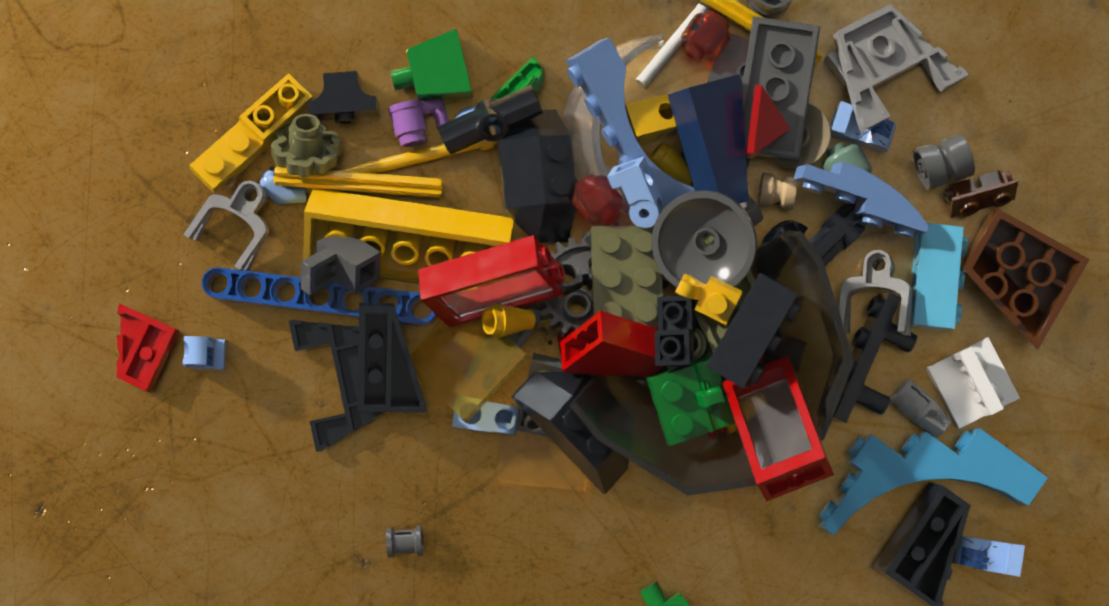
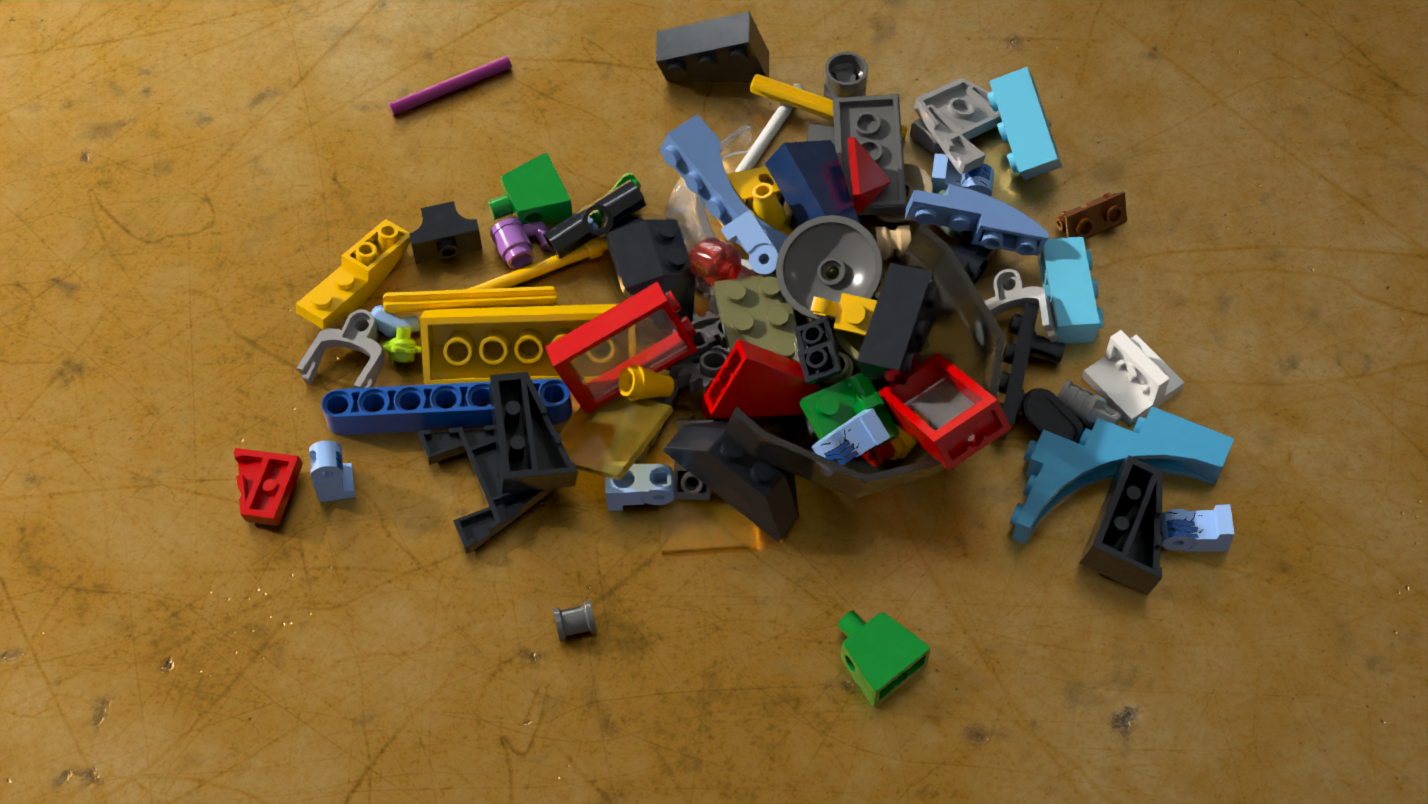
camera: 10 degrees left, 25 degrees down
olive plant [271,114,341,177] -> none
dark grey brick [301,236,381,295] -> none
clear red head [681,11,731,63] -> none
dark grey wheel [913,134,975,190] -> none
reddish brown wedge [963,209,1090,350] -> none
none -> lime plant [382,326,422,363]
none -> yellow cone [752,183,786,230]
none -> light blue leg [812,408,890,473]
none -> medium azure brick [987,67,1063,180]
none -> black tile [1021,388,1084,444]

